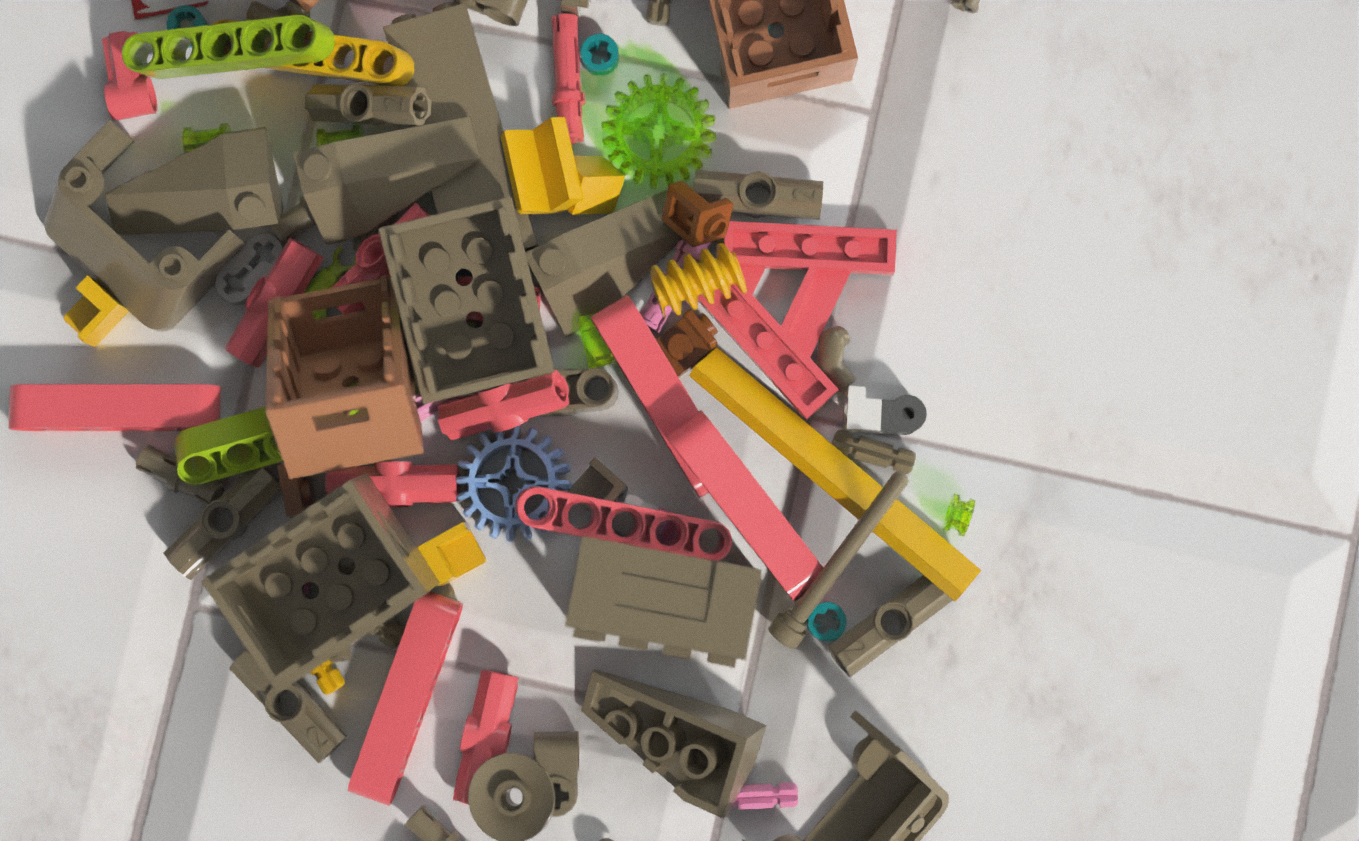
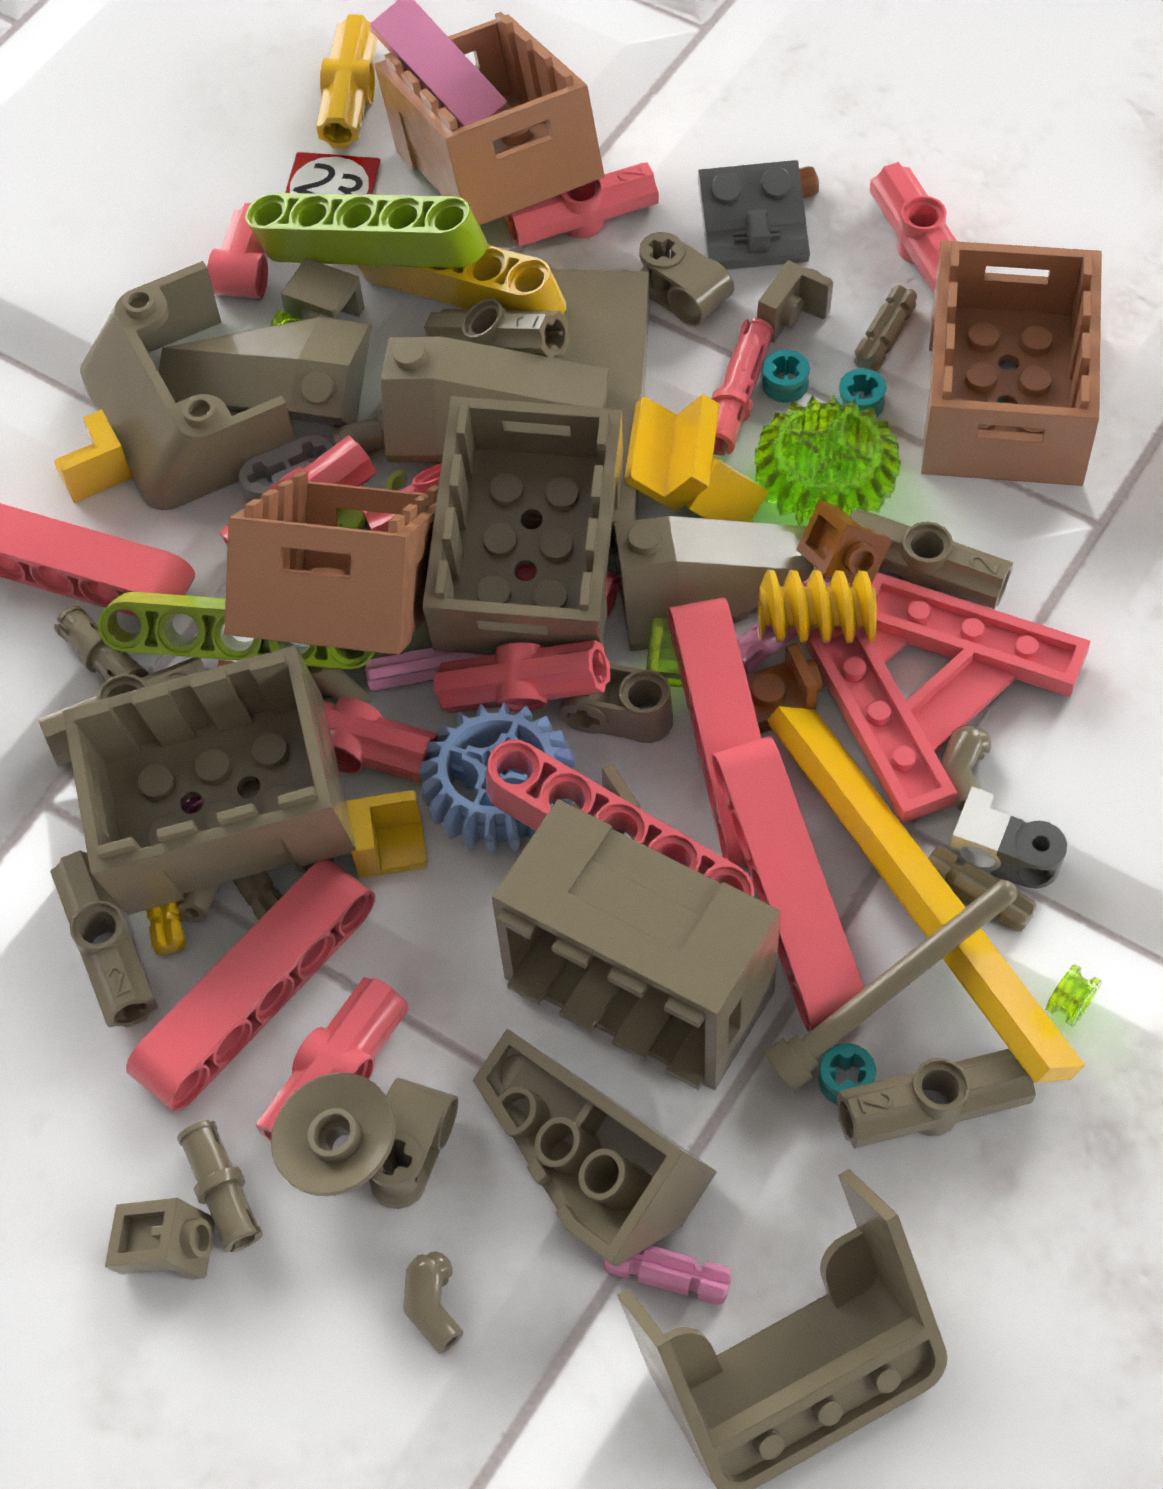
camera: 20 degrees right, 25 degrees down
none -> dark tan panel [280,258,365,323]
none -> teal bush [837,368,887,422]

